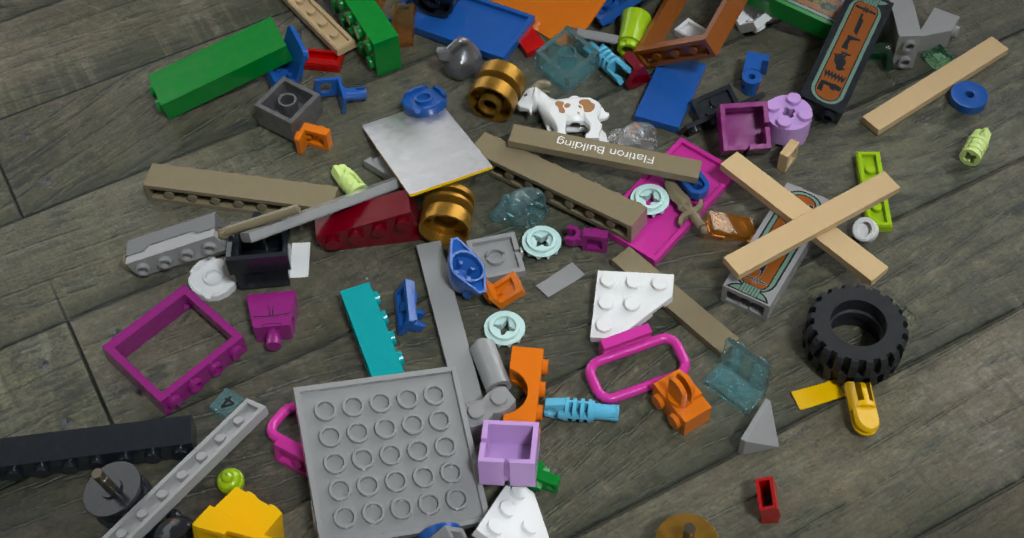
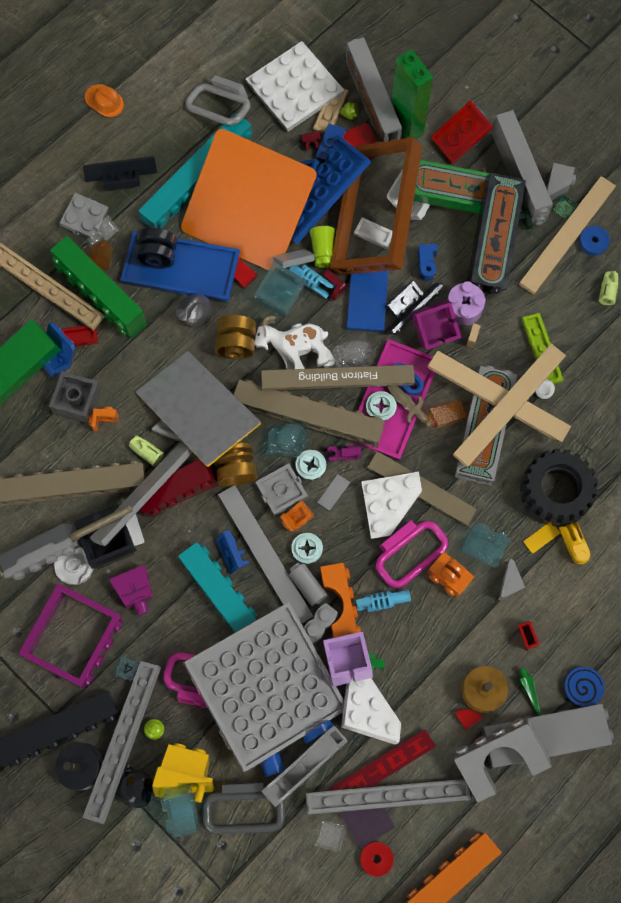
camera: 20 degrees left, 20 degrees up
blue bracket [314,77,367,114] -> none
clear orange tile [391,3,416,47] -> none
blue tile [401,85,447,117] -> none
blue hat [446,237,486,299] -> none

